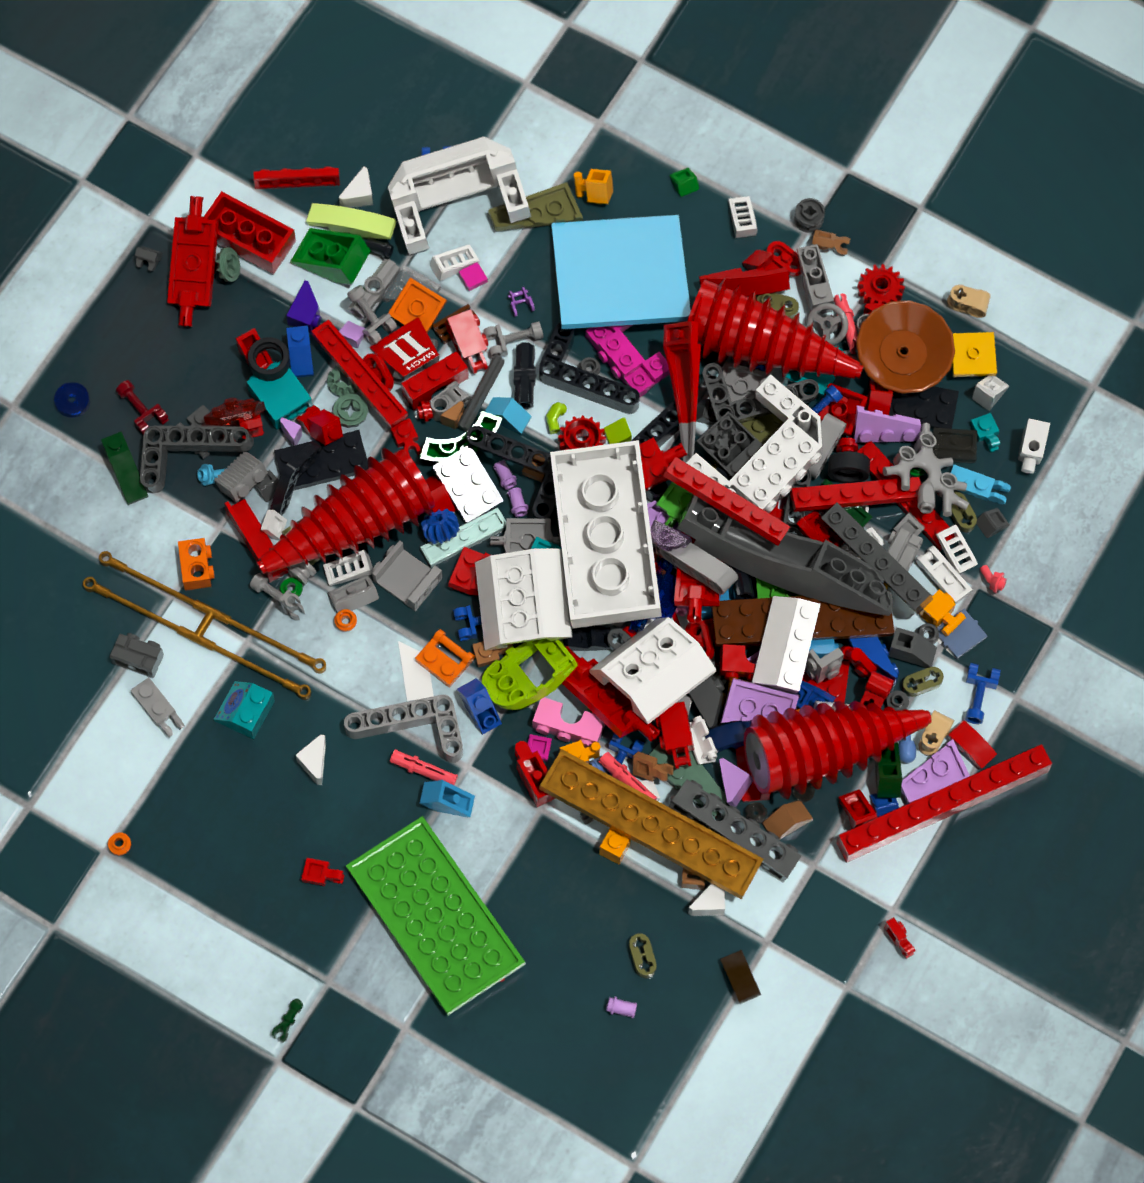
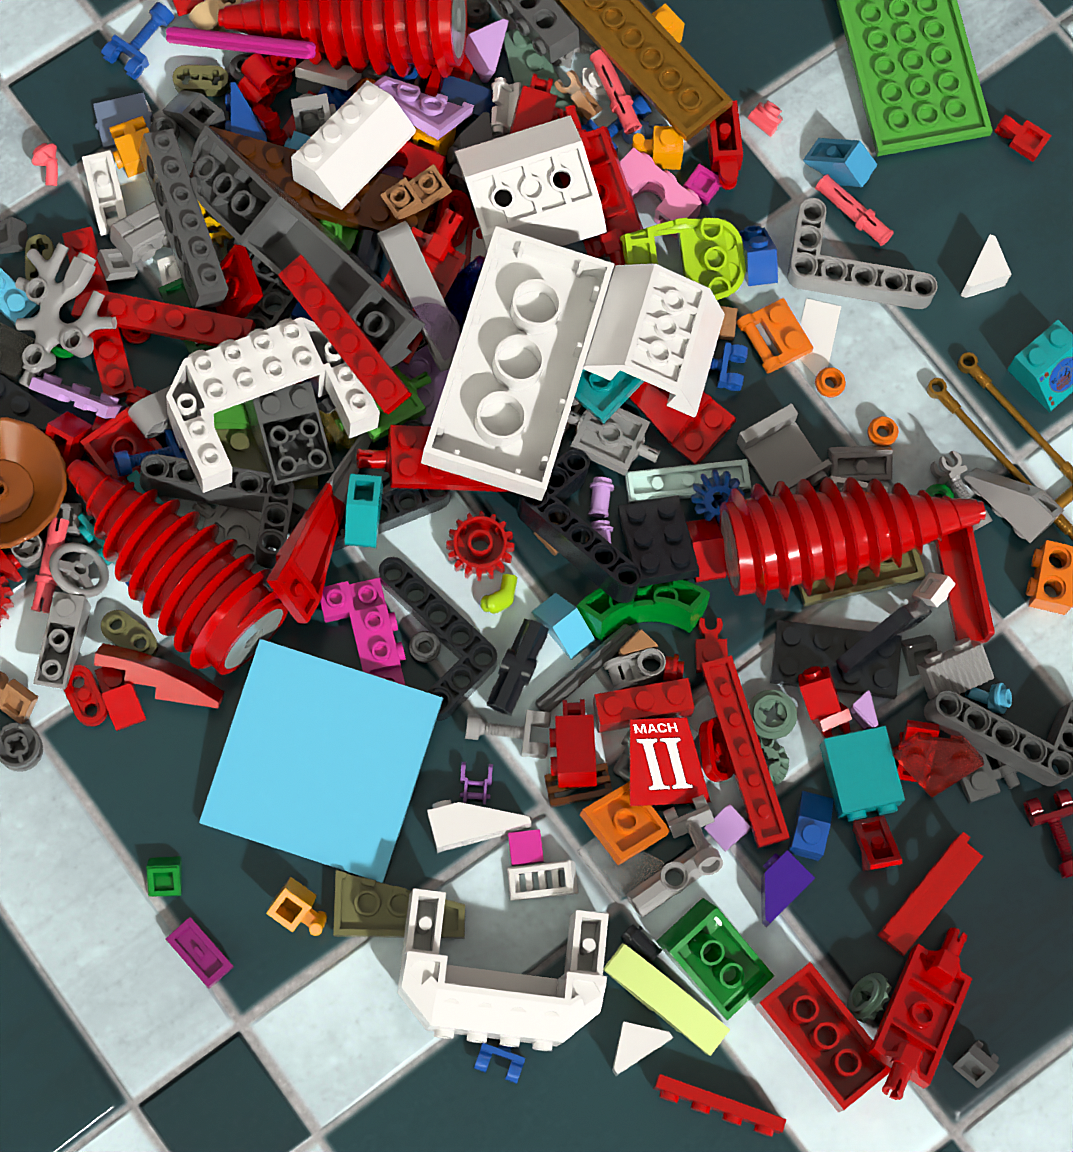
camera: 160 degrees left, 5 degrees up
black tyre [248,337,290,381] -> none
lime slope [604,417,632,444] -> none
white slope [728,196,757,238] -> none
black tyre [828,451,870,483] -> none
white slope [936,524,978,574] -> none
none -> magenta plate [165,917,234,989]
none -> dark pink axle [166,26,316,59]
none -> teal slope [345,474,383,548]
none -> medium nougat slope [381,164,452,220]
none -> white slope [427,800,531,853]
none -> coral plate [747,101,783,137]
none -> orange plate [815,367,846,398]
none -> red fence [877,832,984,956]
none -> light grey slope [964,468,1064,543]

